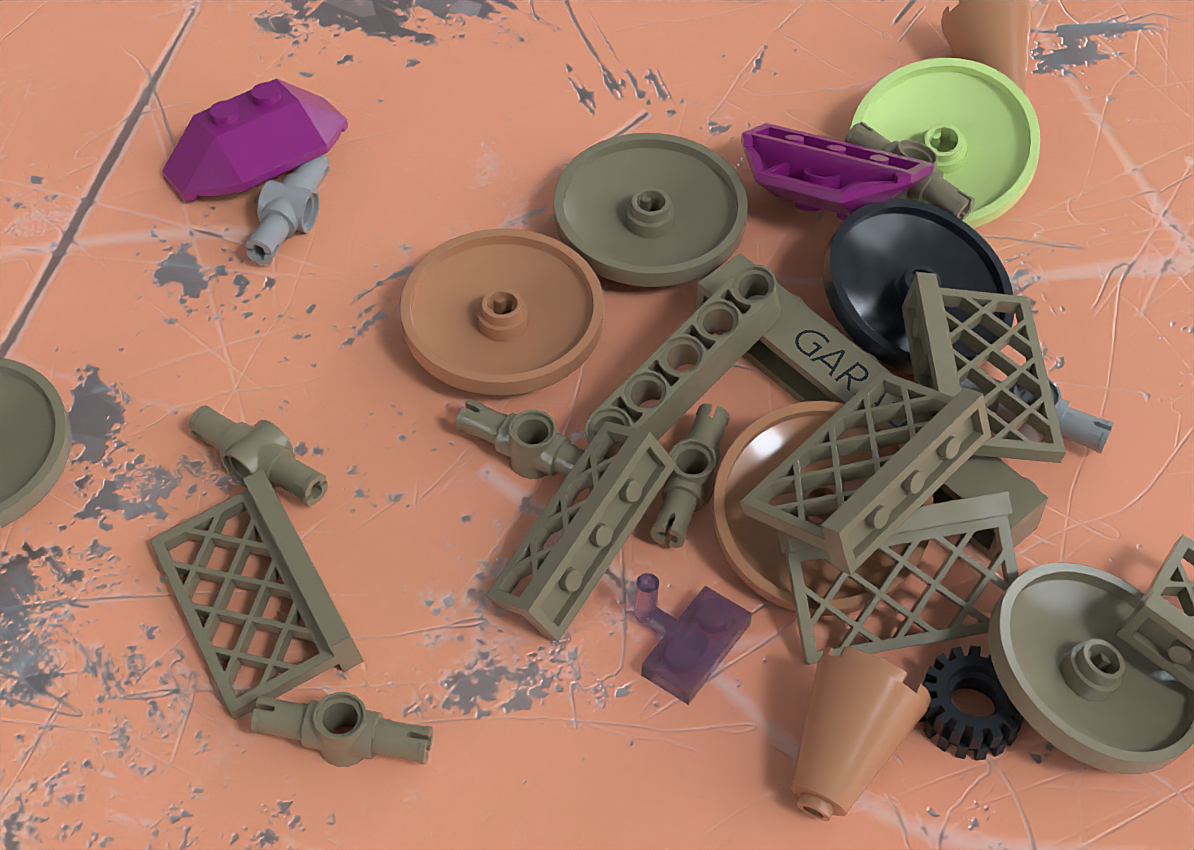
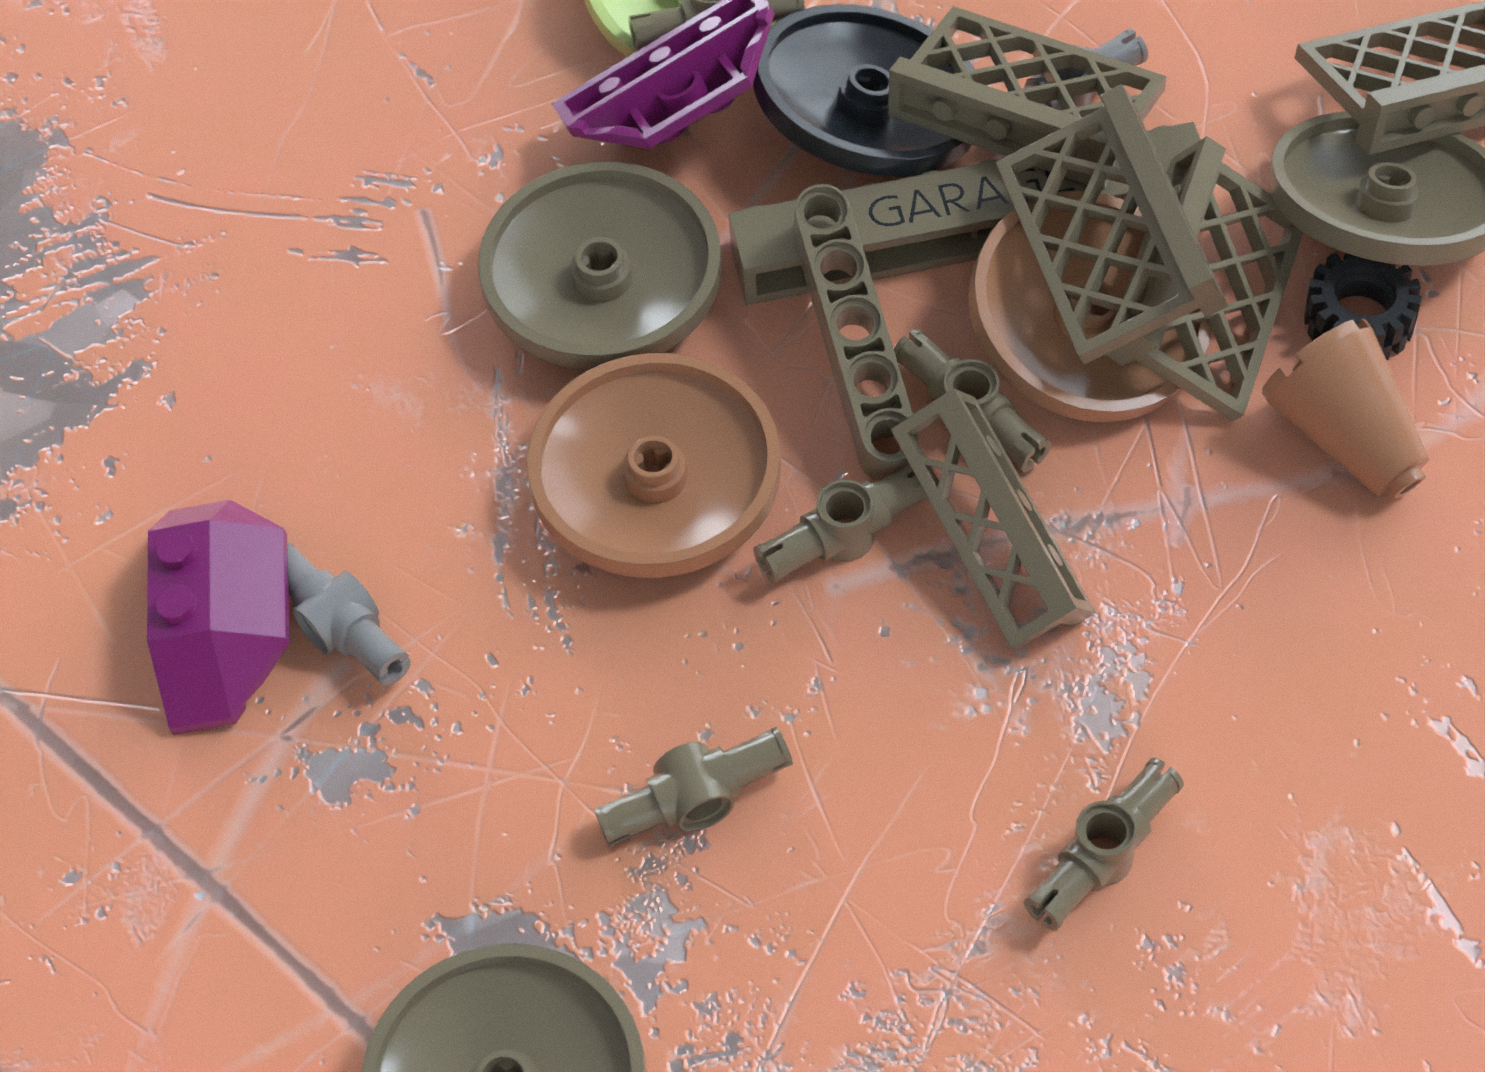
camera: 55 degrees left, 5 degrees up
dark tan fence [150,469,364,720] -> none
clear purple plate [635,573,752,705] -> none

